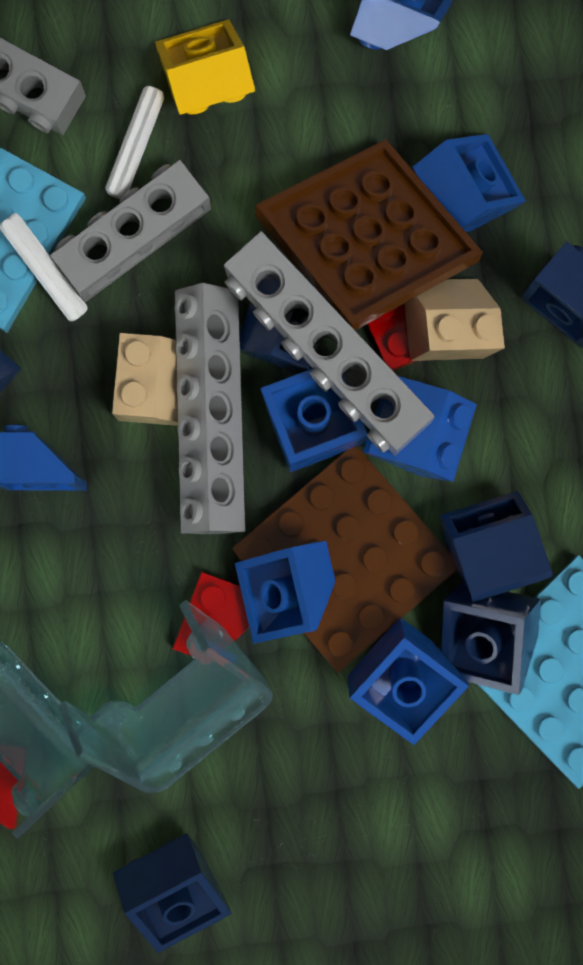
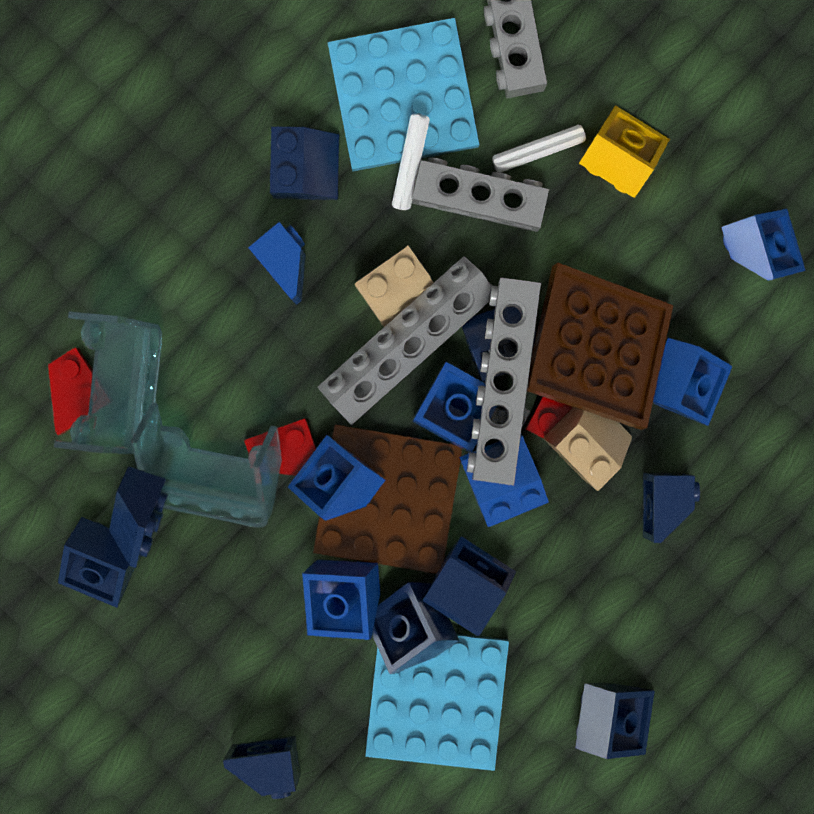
camera: 55 degrees right, 5 degrees up
none -> dark blue slope [109,466,169,568]
none -> dark blue slope [223,736,301,799]

